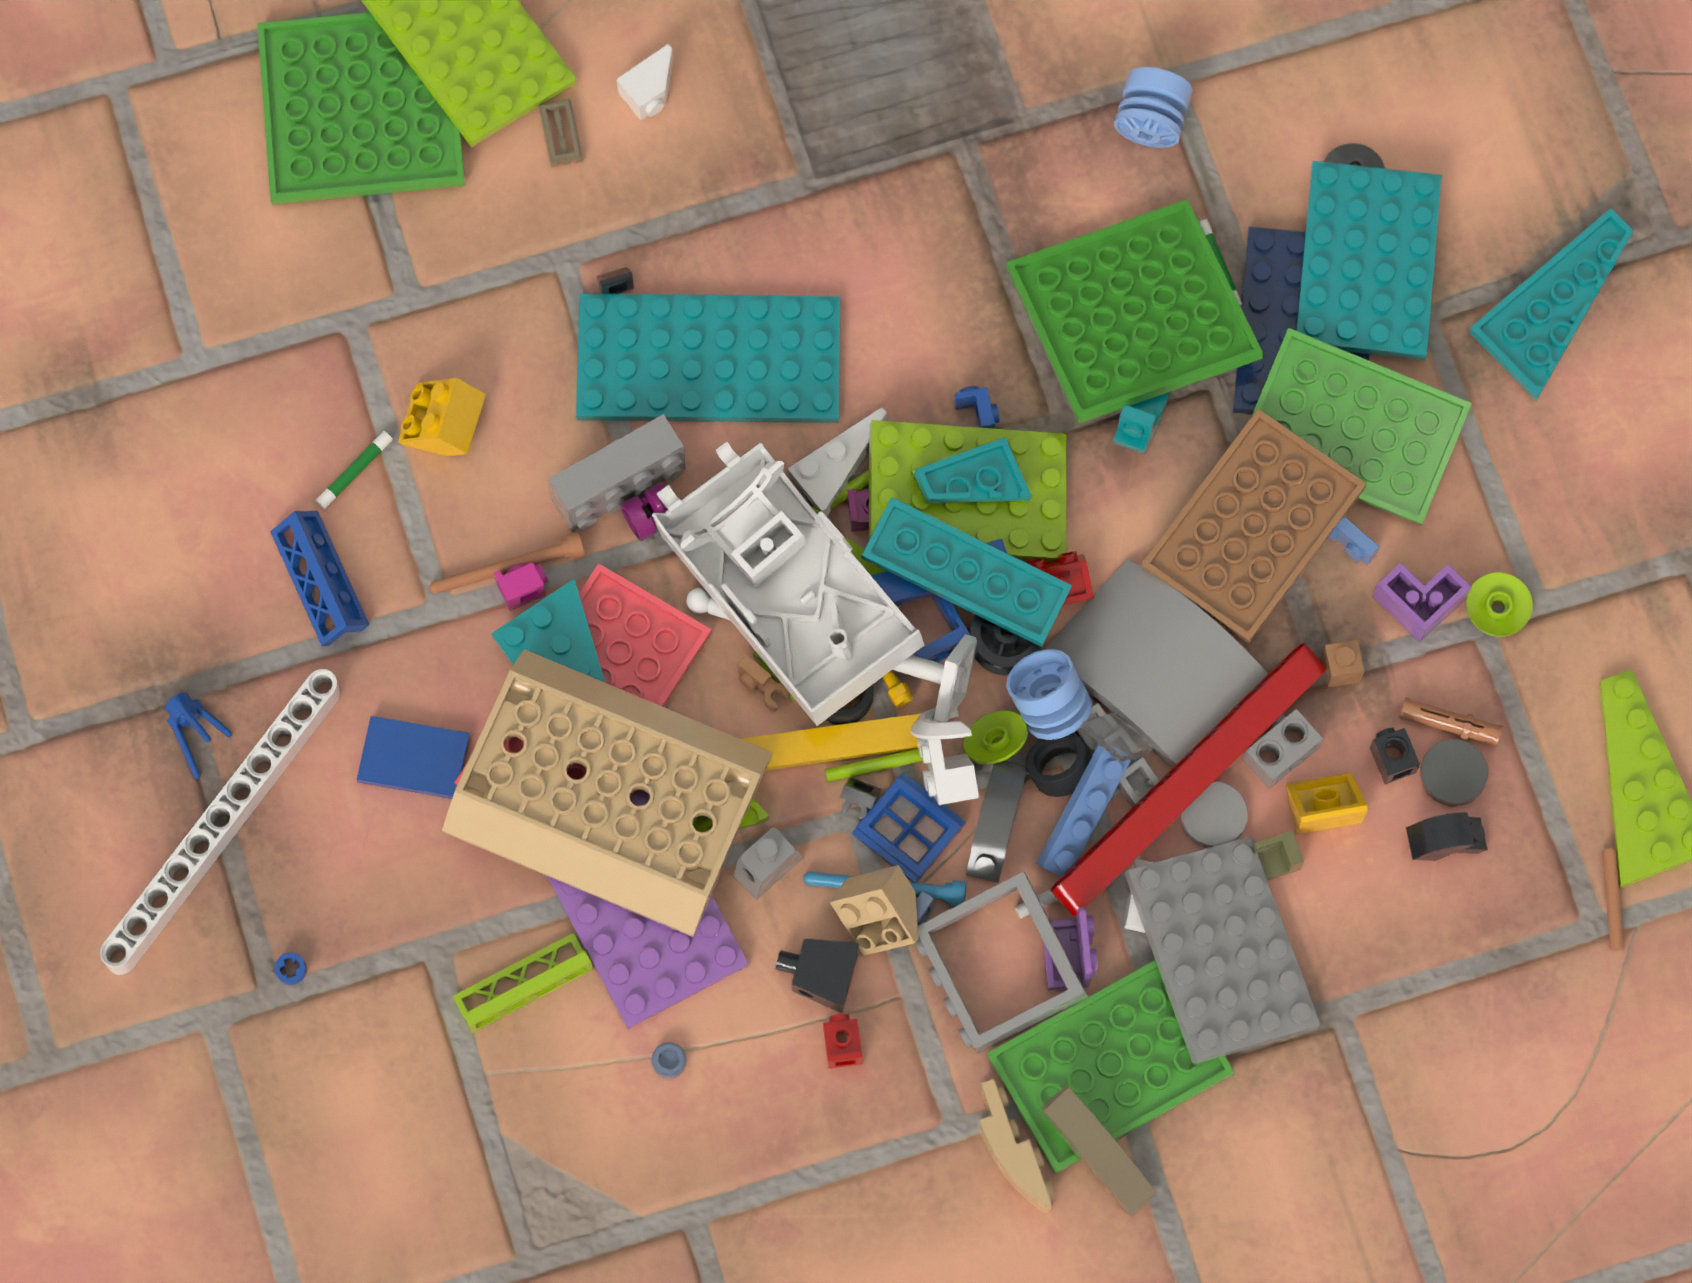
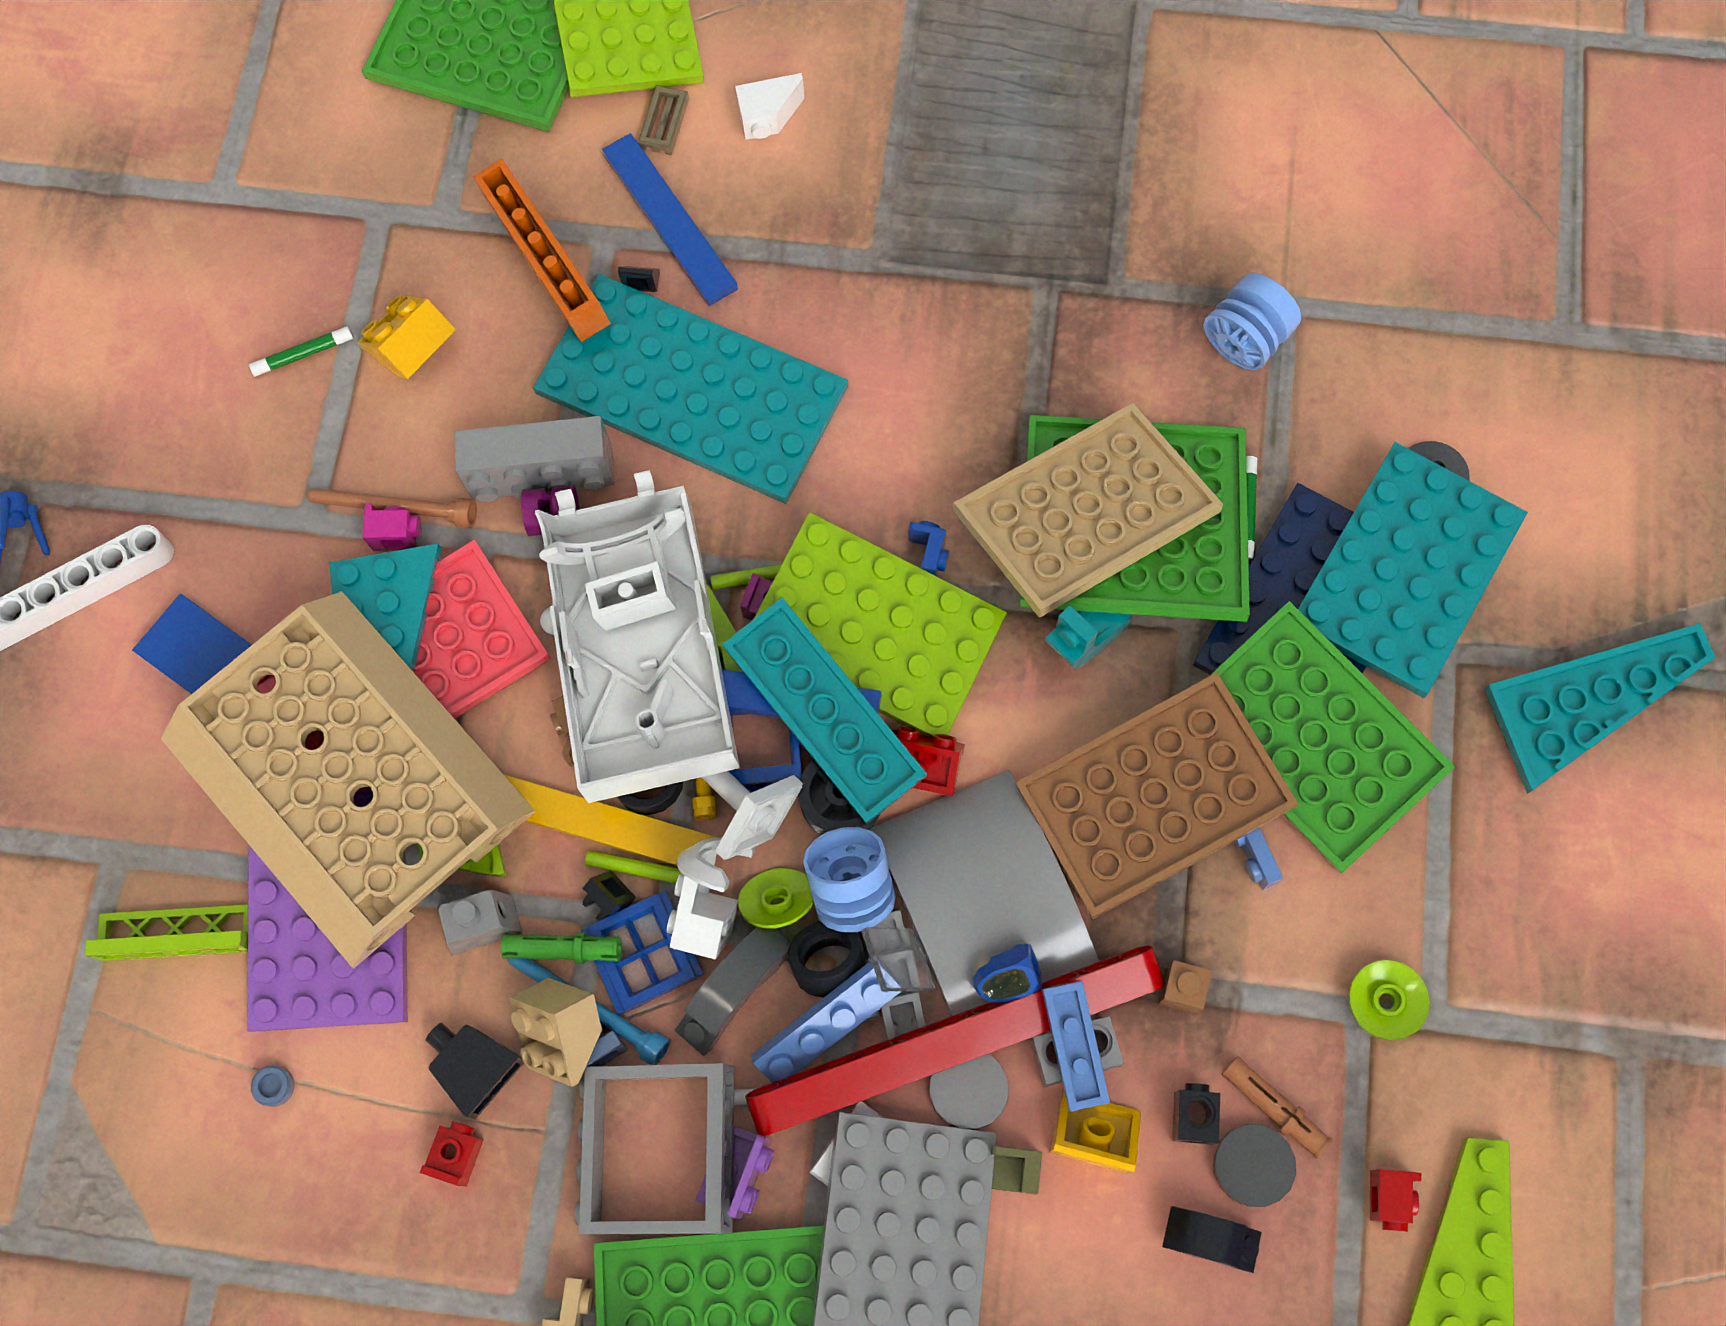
camera: 30 degrees right, 0 degrees up
blue fence [270,510,369,646] -> none
white wing [788,407,887,517] -> none
teal wing [913,437,1032,503] -> none
medium lavender brick [1372,563,1472,643] -> none
none -> orange brick [473,159,611,342]
none -> bright green pin [501,932,622,964]
none -> blue tile [602,133,738,306]
none -> tan plate [953,403,1223,618]
none -> blue rock [973,944,1042,1003]
none -> medium blue plate [1041,980,1110,1112]
none -> red brick [1370,1169,1421,1232]

